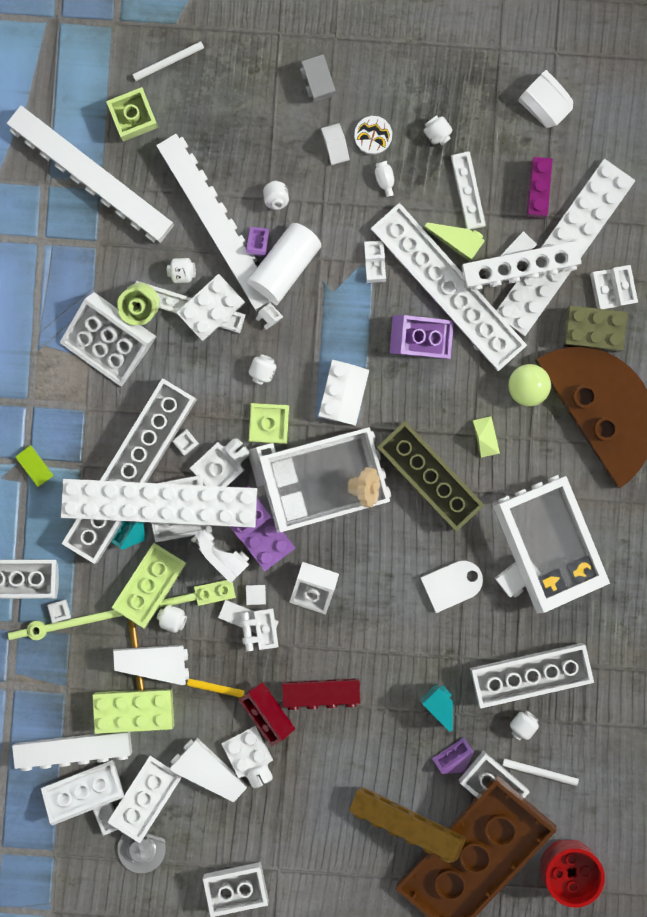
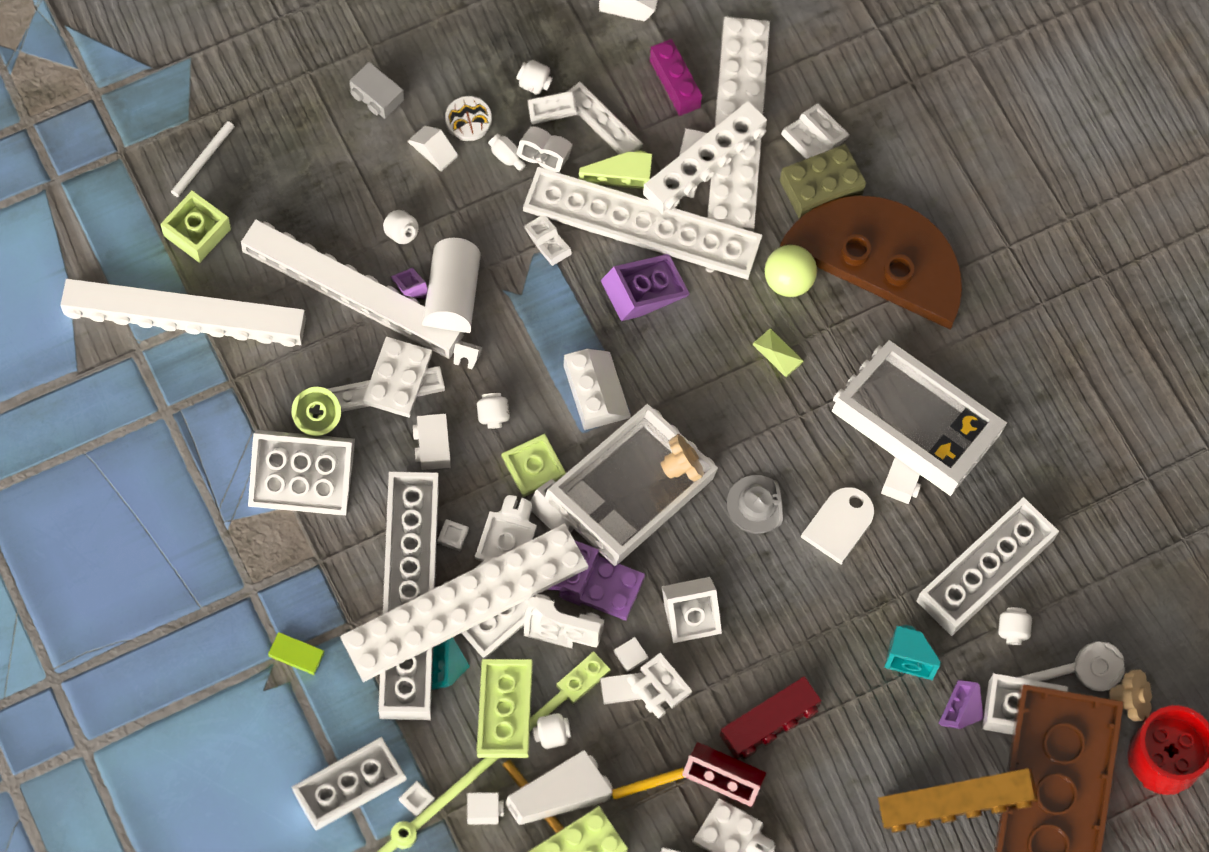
camera: 30 degrees left, 20 degrees down
white head [167,258,196,283] -> none
olive brick [376,421,485,532] -> none
none -> white brick [413,414,451,470]
none -> white brick [467,793,503,824]
none -> white brick [517,127,572,172]
none -> white plate [528,91,578,124]
none -> light grey hat [726,475,783,534]
none -> white tile [1075,641,1125,691]
none -> tan plant [1110,670,1152,721]

